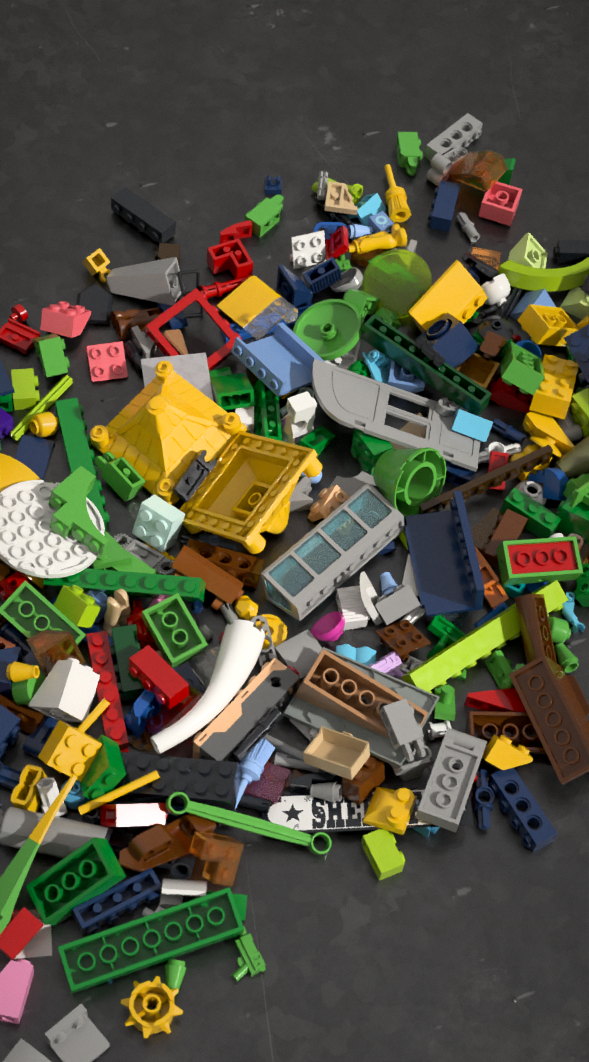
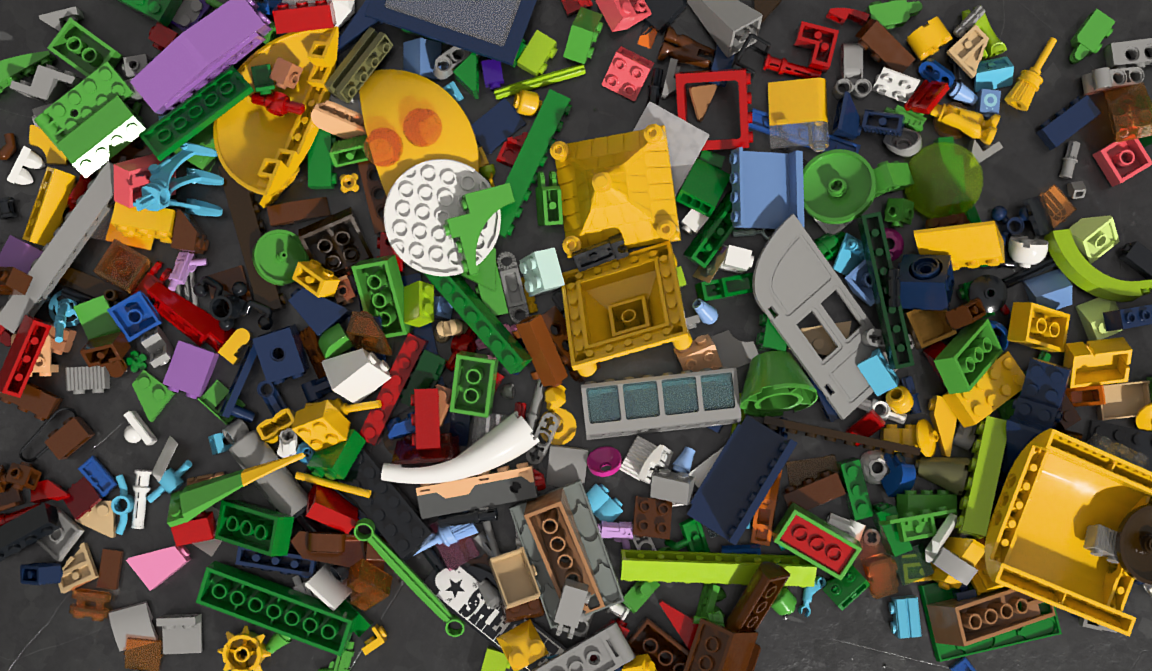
camera: 50 degrees right, 30 degrees up
yellow cone [6,661,40,682] -> none
bright green cone [554,643,579,673] -> none
none -> yellow bracket [361,624,388,656]
none -> red slope [496,132,528,167]
none -> orange sticker [637,21,658,49]
none -> light grey piece [832,43,872,100]
none -> reddish brown brick [855,18,915,73]
none -> yellow head [886,386,914,414]
none -> yellow brick [906,16,953,61]
none -> light grey piece [1067,181,1086,199]

